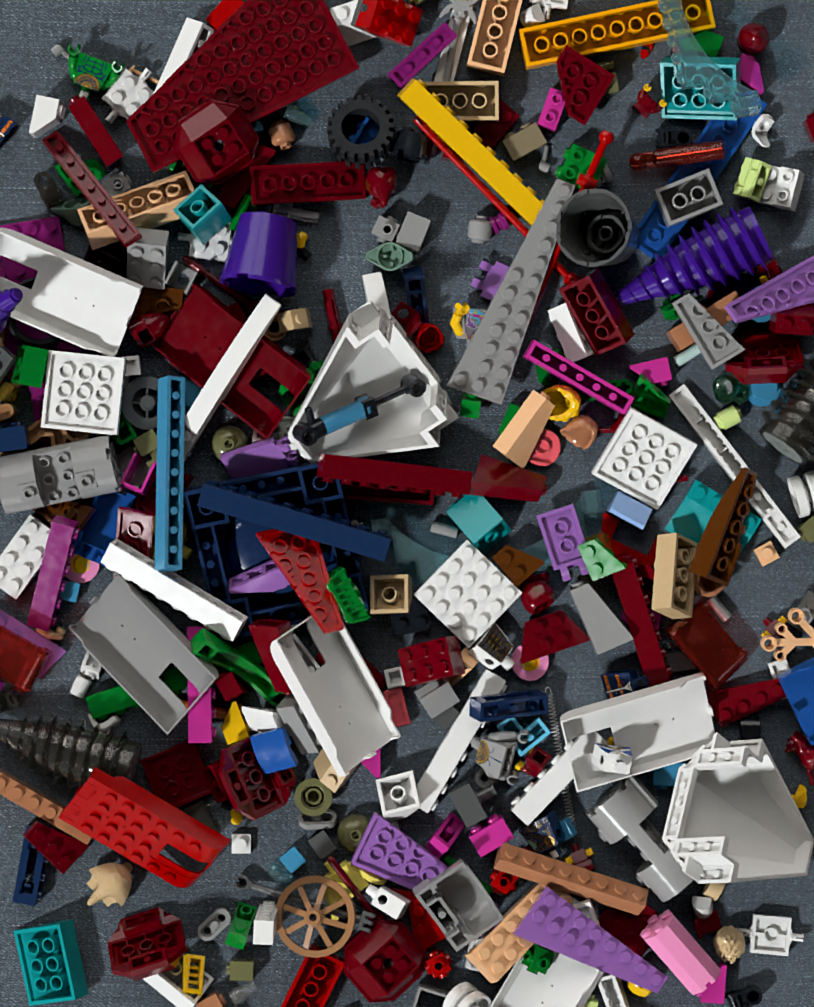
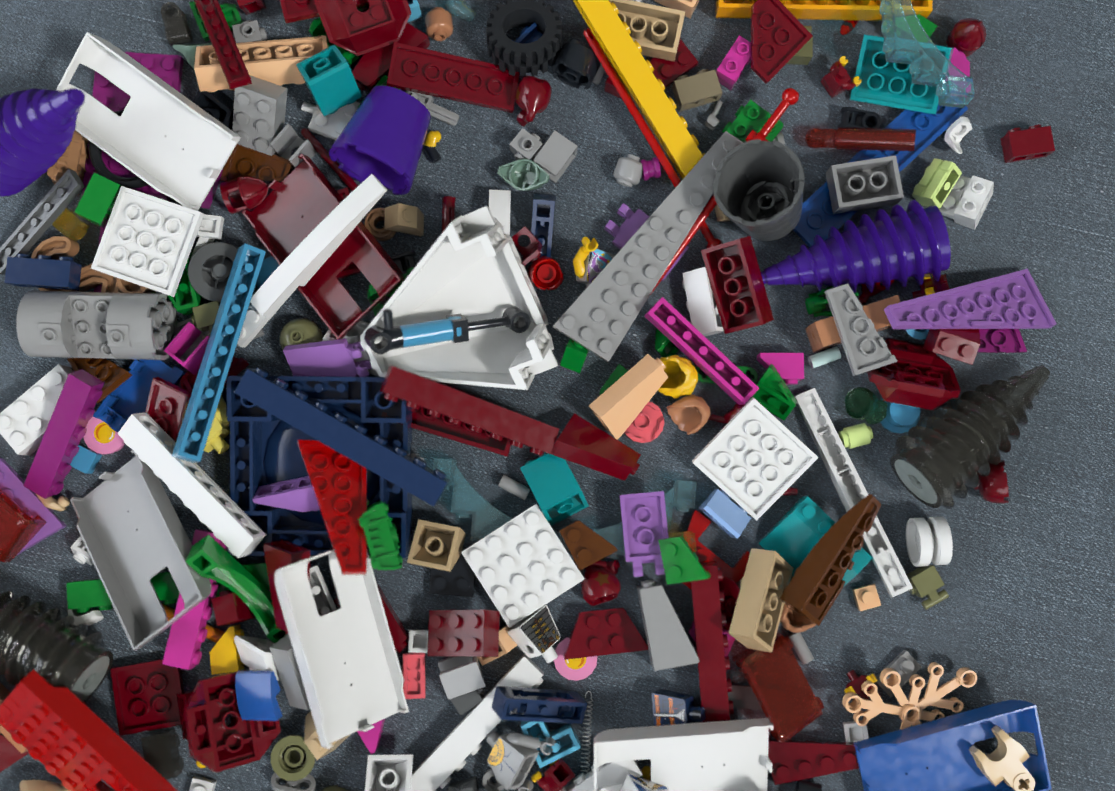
camera: 15 degrees right, 5 degrees down
white brick [70,674,92,699] -> none

